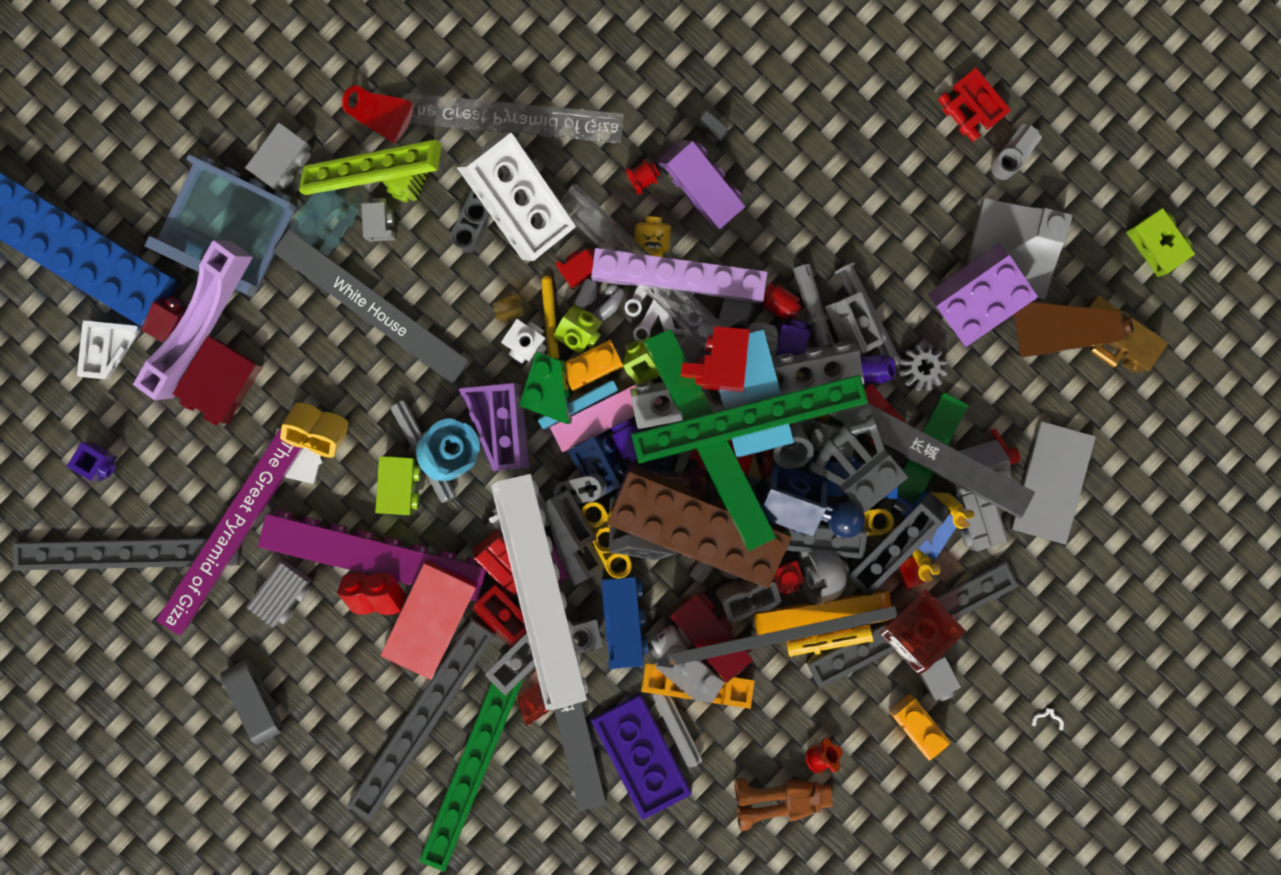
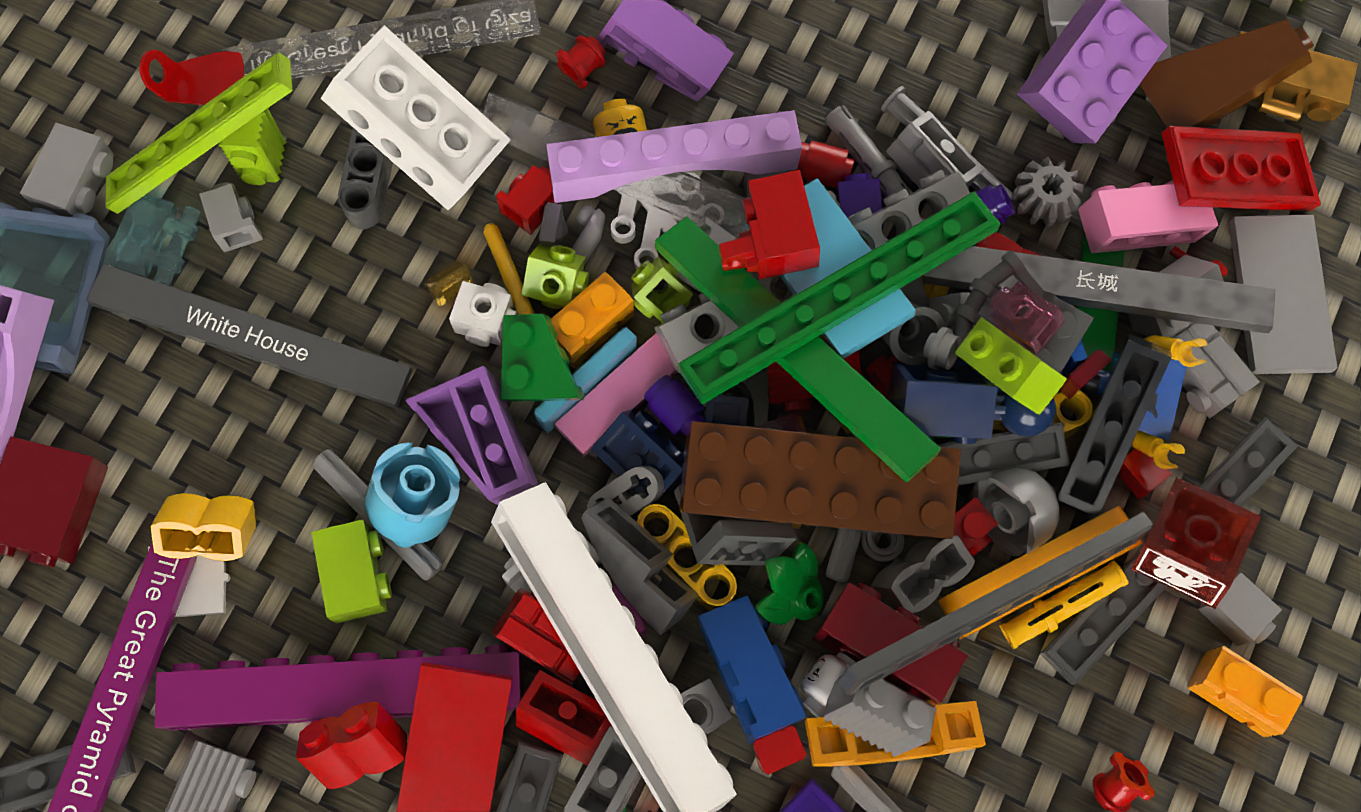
camera: 20 degrees left, 15 degrees down
none -> red slope [753,726,807,775]
none -> green plate [755,542,824,625]
none -> light grey plate [923,327,961,370]
none -> lime brick [955,317,1067,415]
none -> clear pink brick [989,281,1065,355]
none -> dark red tile [1059,349,1111,400]
none -> bright pink brick [1078,181,1219,254]
none -> red tile [1161,126,1321,211]

